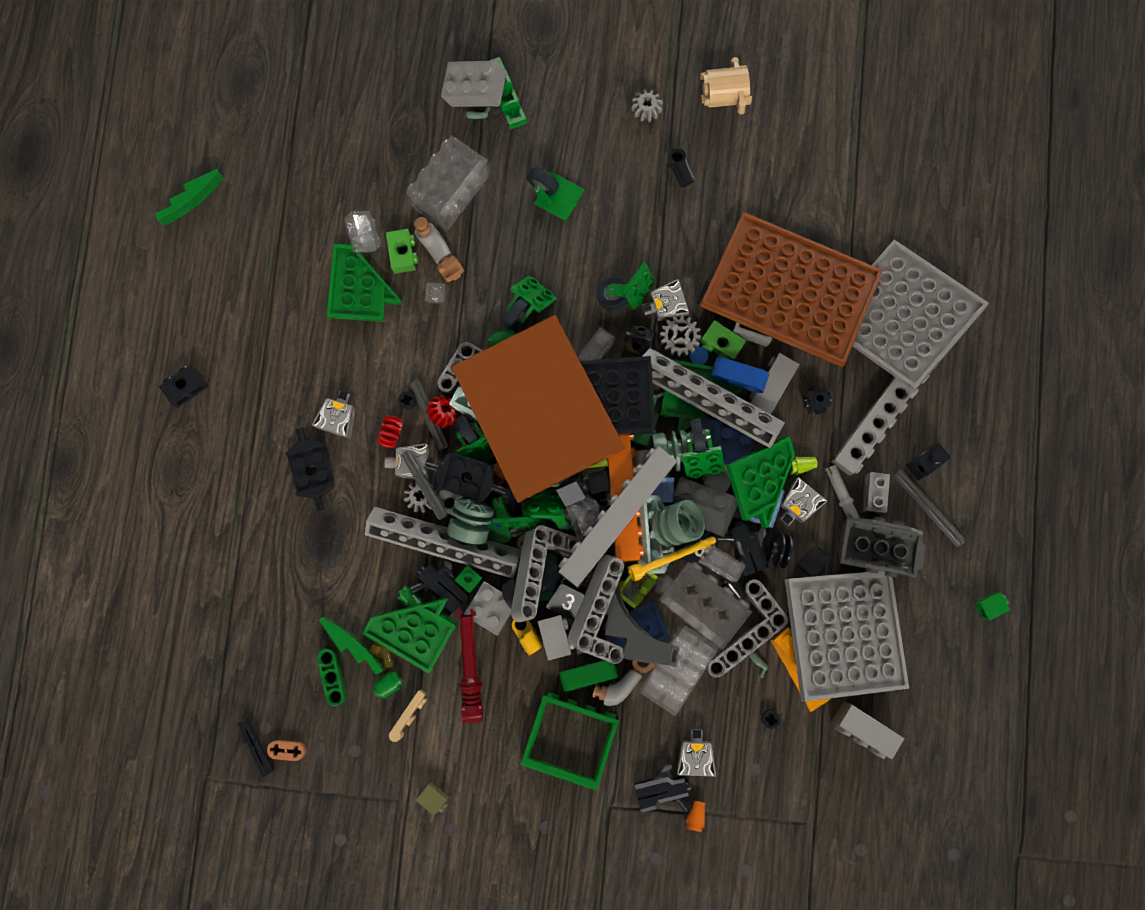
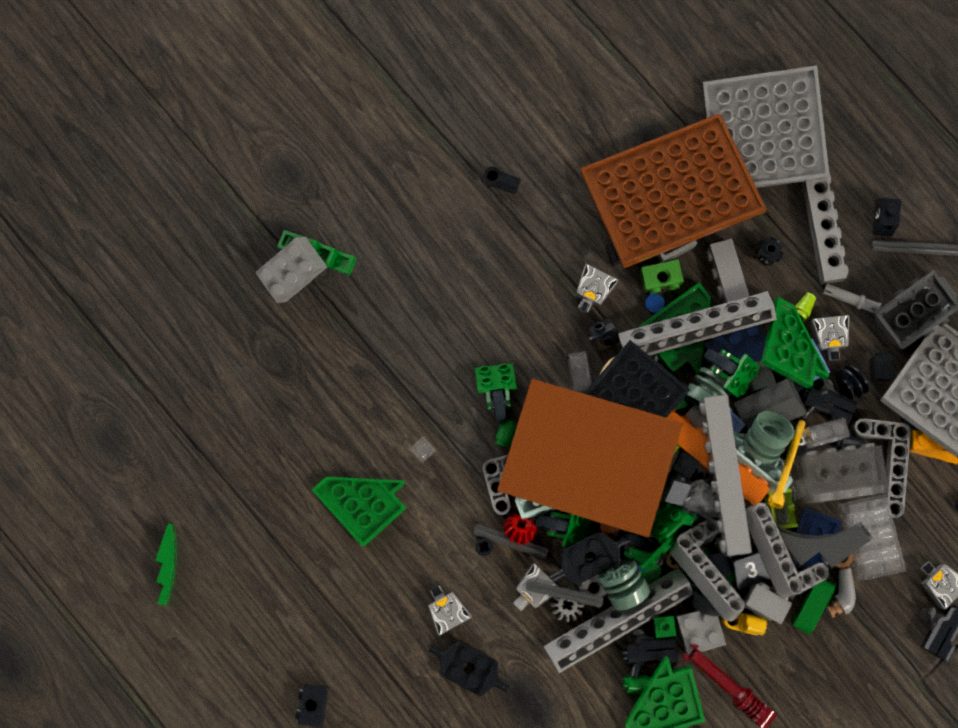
camera: 50 degrees left, 0 degrees up
clear brick [343,211,381,252] -> none
red gear [377,415,403,448] -> none
bright green brick [386,229,418,274] -> none
clear brick [406,135,491,232] -> none
piece [414,217,465,282] -> none
sand green piece [466,106,490,119] -> none
green window [521,692,619,791] -> none
green plate [526,168,585,222] -> none
green plate [597,262,655,311] -> none
light grey gear [631,89,663,122] -> none
light grey gear [660,315,701,357] -> none
tan container [700,57,752,114] -> none
blue beam [710,357,770,393] -> none
sand green piece [749,652,768,678] -> none
light grey brick [862,472,890,515] -> none

